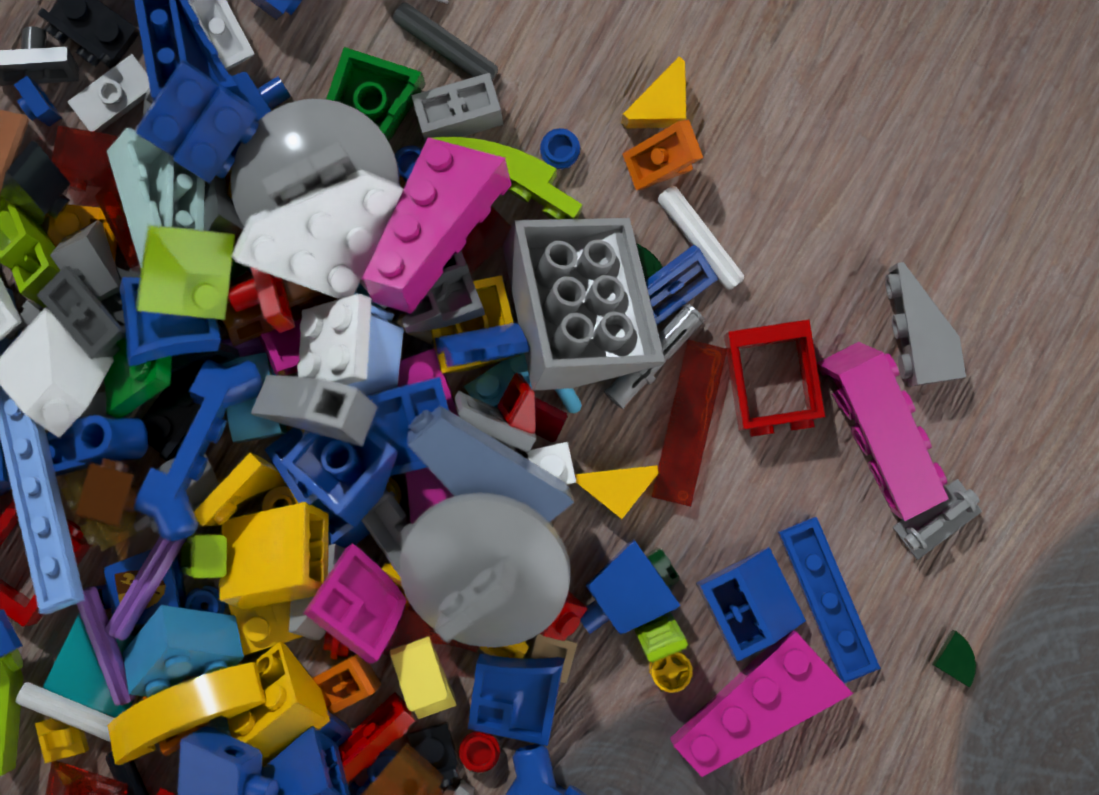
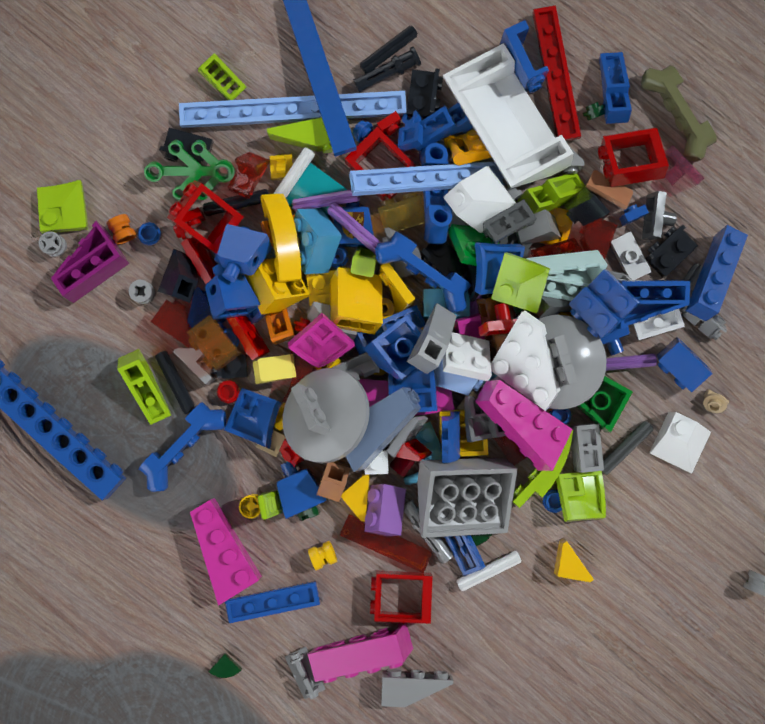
camera: 100 degrees right, 0 degrees up
reddish brown brick [75,459,140,529] -> none
orange slope [622,120,704,191] -> none
blue slope [696,547,806,662] -> none
none -> yellow wheel [308,540,338,571]
none -> nougat slope [317,460,351,502]
none -> medium lavender brick [365,484,406,536]
none -> lime plate [556,471,606,522]
none -> medium lavender axle [606,354,657,371]

